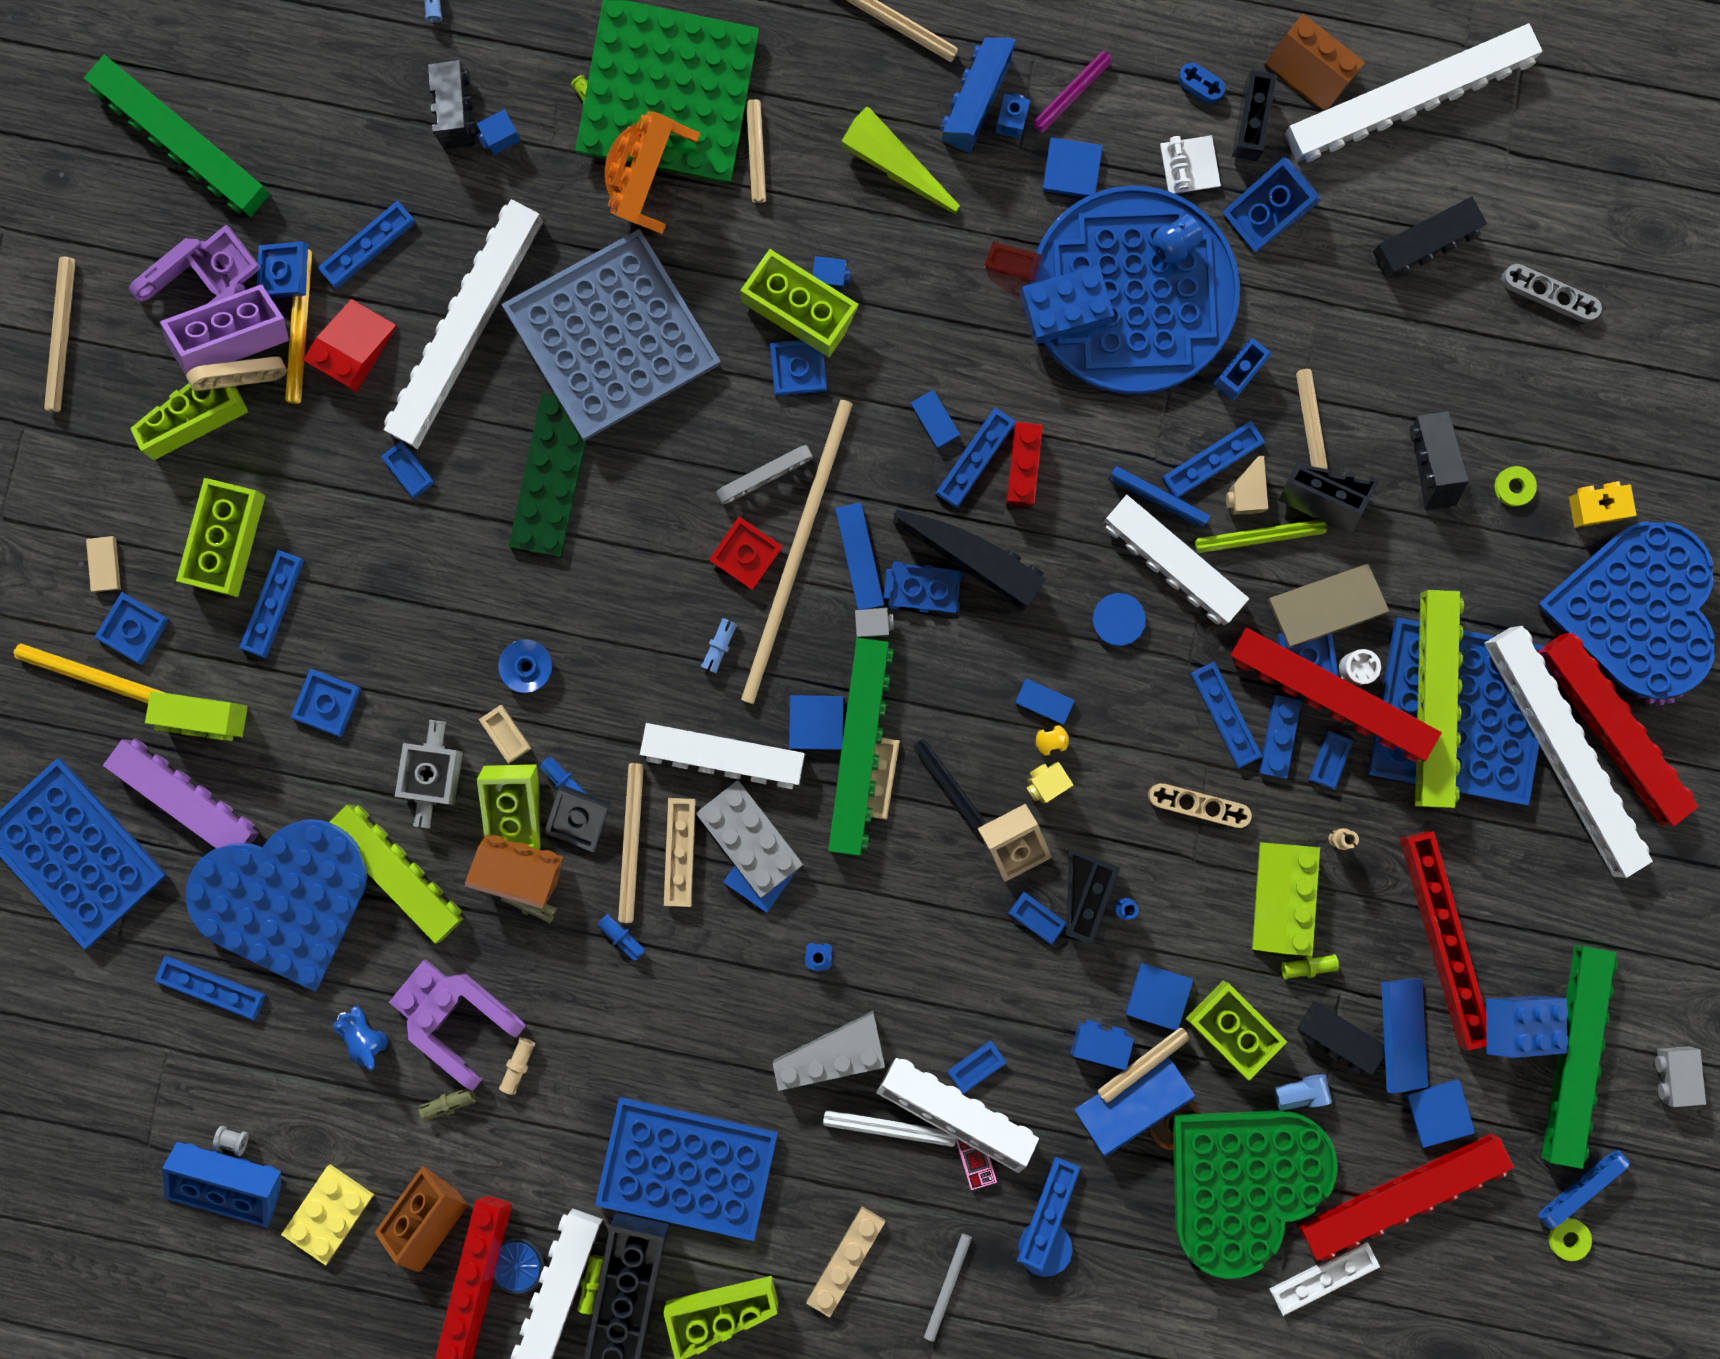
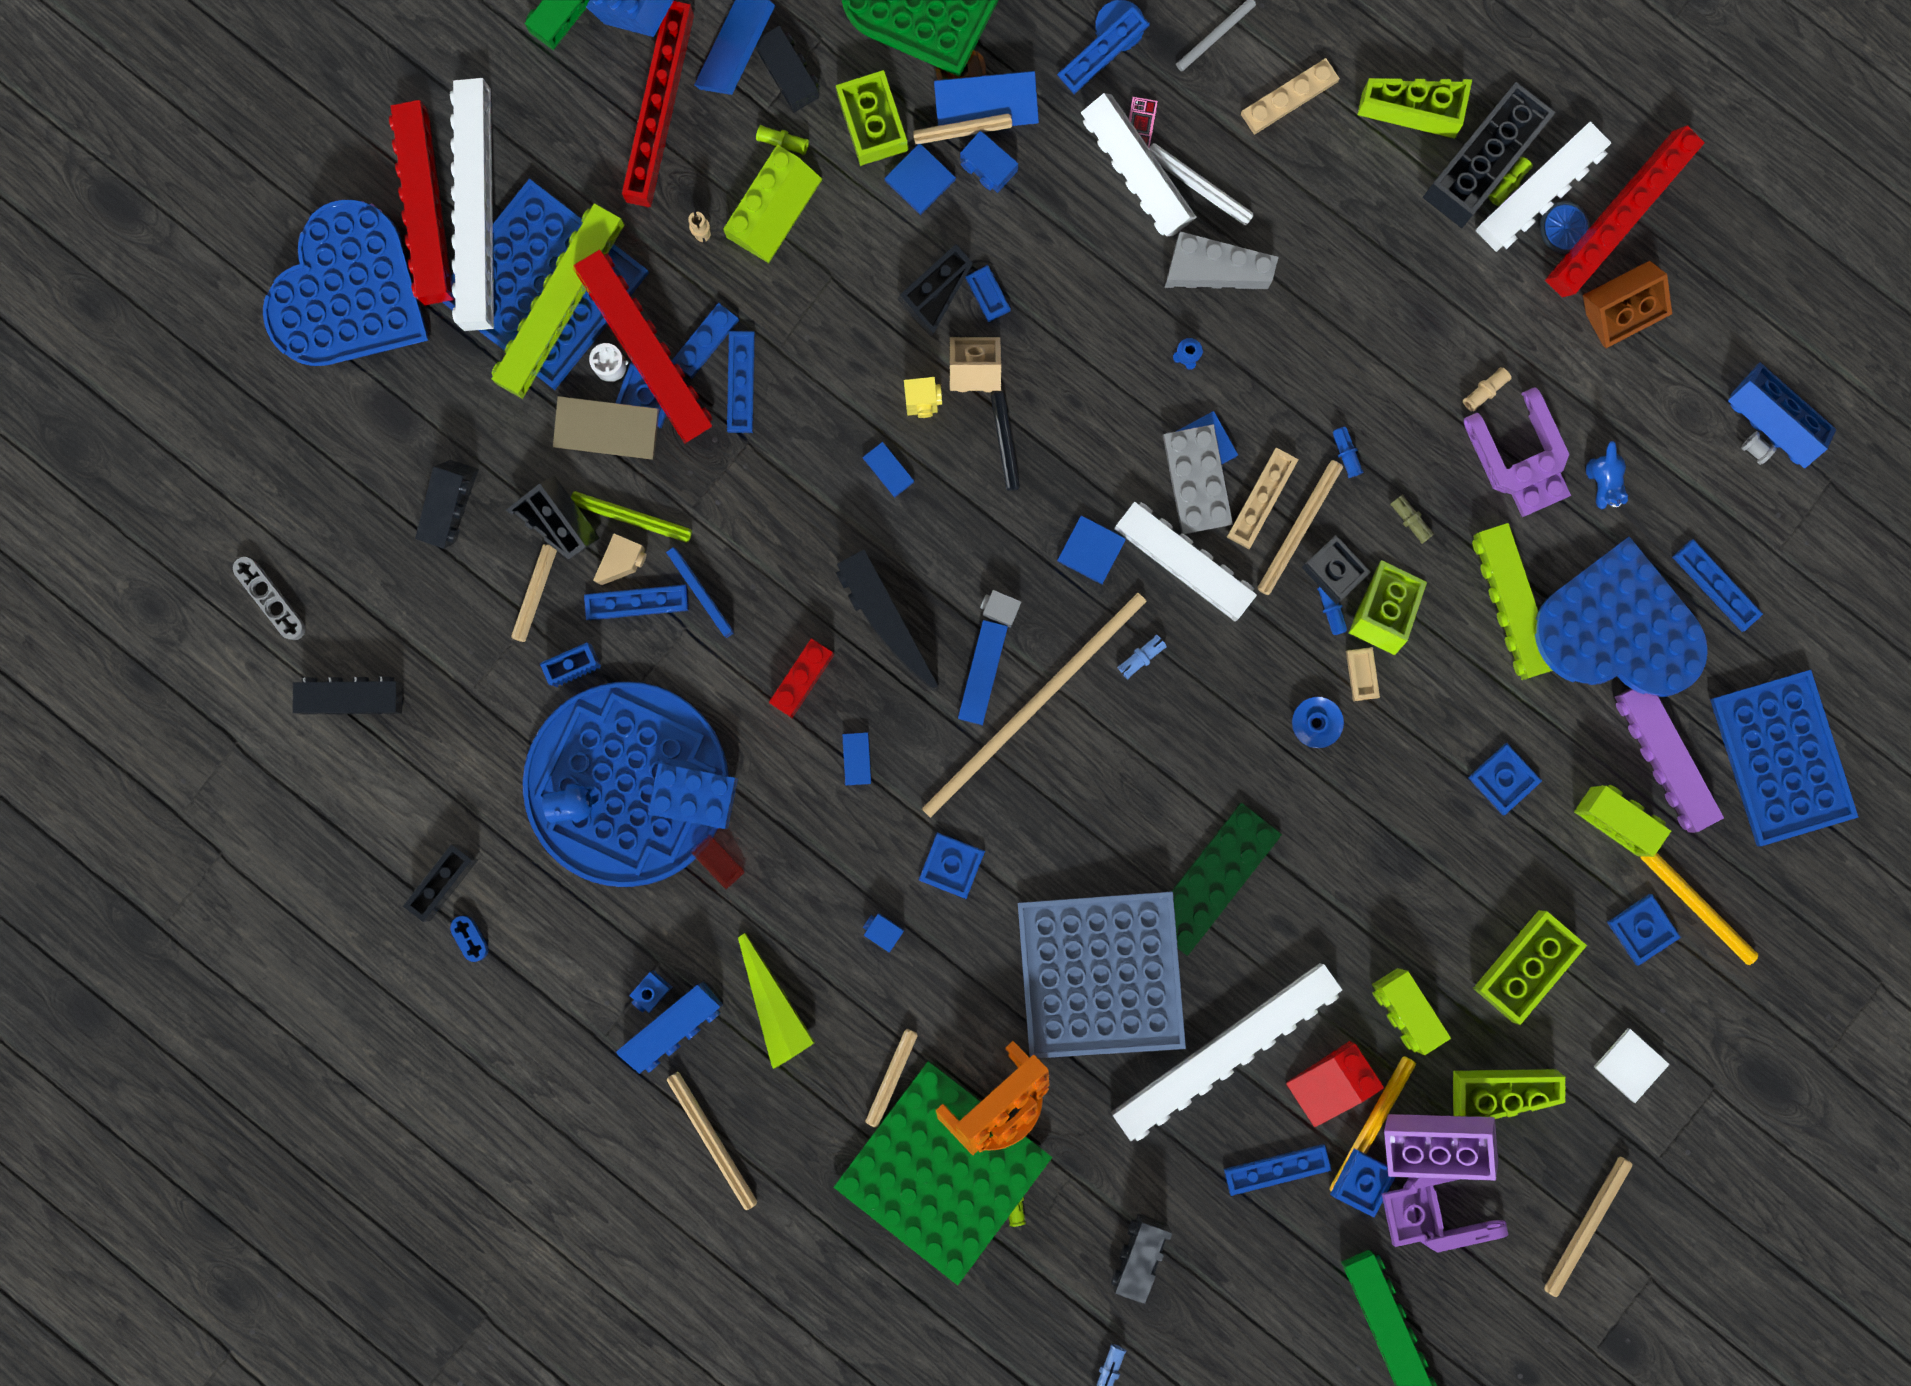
camera: 155 degrees left, 0 degrees up
tan tile [86,536,121,593] -> none
tan beam [186,357,287,391] -> none
blue tile [239,550,305,658] -> none
light yellow plate [281,1164,375,1265] -> none
blue tile [381,440,435,499] -> none
light grey brick [395,720,463,828] -> none
olive pin [419,1088,476,1122] -> none
dark orange slope [465,835,563,909] -> none
blue brick [477,109,521,155] -> none
blue plate [595,1097,778,1241] -> none
red plate [709,517,783,591] -> none
light grey beam [716,445,813,505] -> none
lime slope [740,249,859,357] -> none
green brick [828,638,894,855] -> none
tan tile [868,738,900,820] -> none
blue piece [883,561,963,613] -> none
blue tile [935,407,1016,509] -> none
blue tile [947,1040,1007,1094] -> none
magenta axle [1033,51,1112,133] -> none
yellow piece [1036,725,1069,756] -> none
blue tile [1042,138,1103,197] -> none
blue tile [1092,593,1146,646] -> none
white brick [1103,495,1249,625] -> none
blue pin [1114,898,1139,920] -> none
tan beam [1148,783,1252,828] -> none
white hinge [1160,135,1221,194] -> none
blue slope [1222,157,1322,252] -> none
dark orange slope [1264,14,1365,111] -> none
medium blue piece [1274,1074,1332,1111] -> none
white brick [1284,23,1542,163] -> none
blue tile [1308,731,1354,790] -> none
lime piece [1495,466,1537,507] -> none
yellow brick [1569,482,1637,528] -> none
none -> lime brick [1372,968,1451,1055]
none -> white tile [1594,1028,1669,1103]

